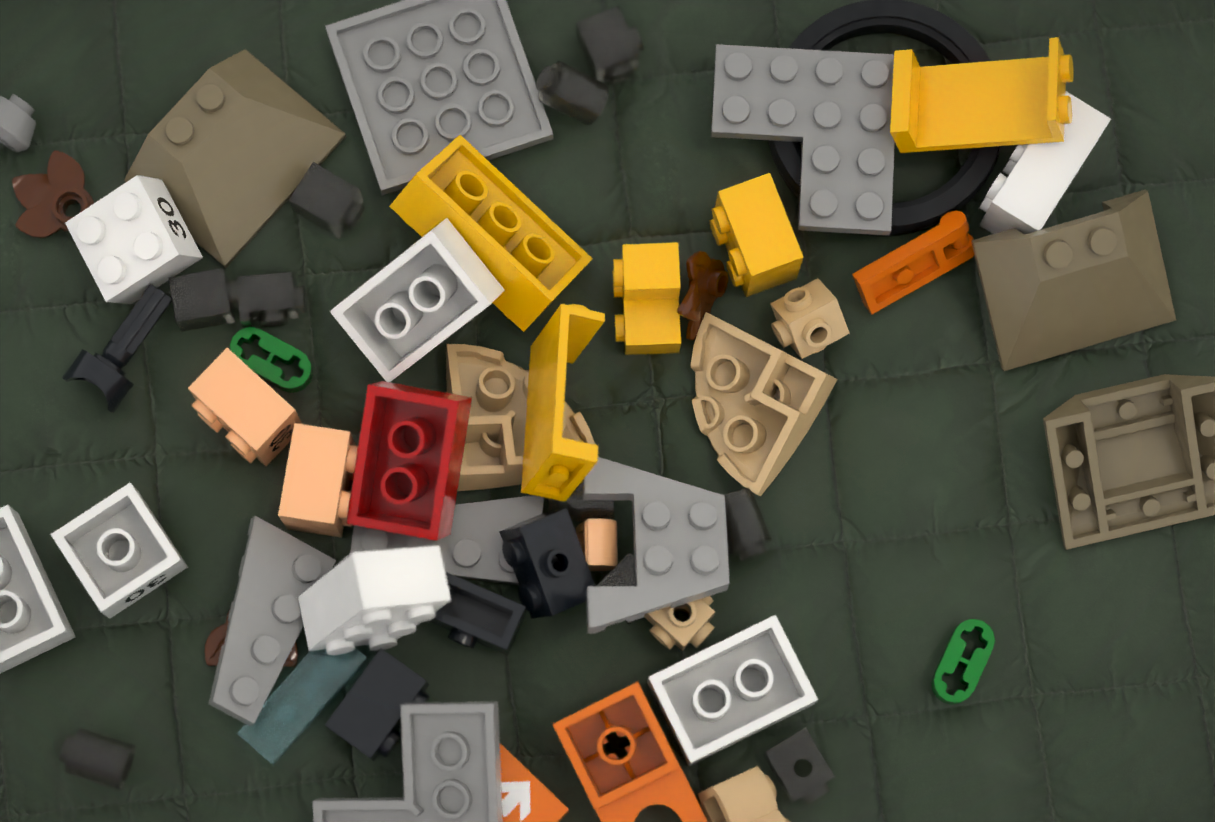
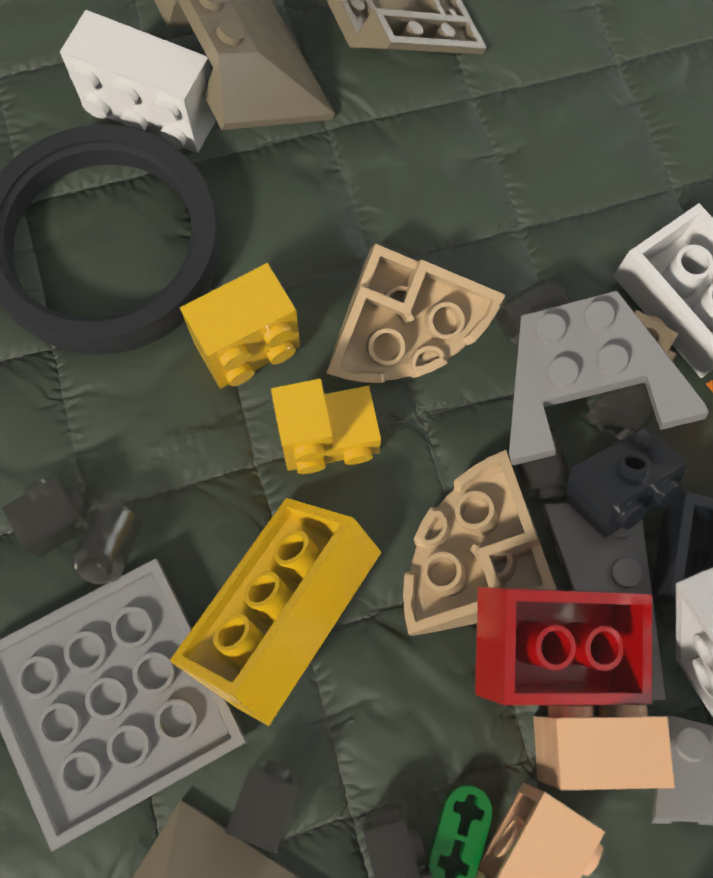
camera: 100 degrees left, 5 degrees down
white brick [330,218,505,382] -> none
yellow panel [521,304,605,502] -> none
light nougat brick [576,519,618,571] -> none
reddish brown plate [677,251,728,340] -> none
light grey plate [711,44,895,236] -> none
tan brick [770,278,850,359] -> none
orange plate [852,211,974,315] -> none
yellow panel [890,37,1074,153] -> none
green beam [931,619,995,705] -> none

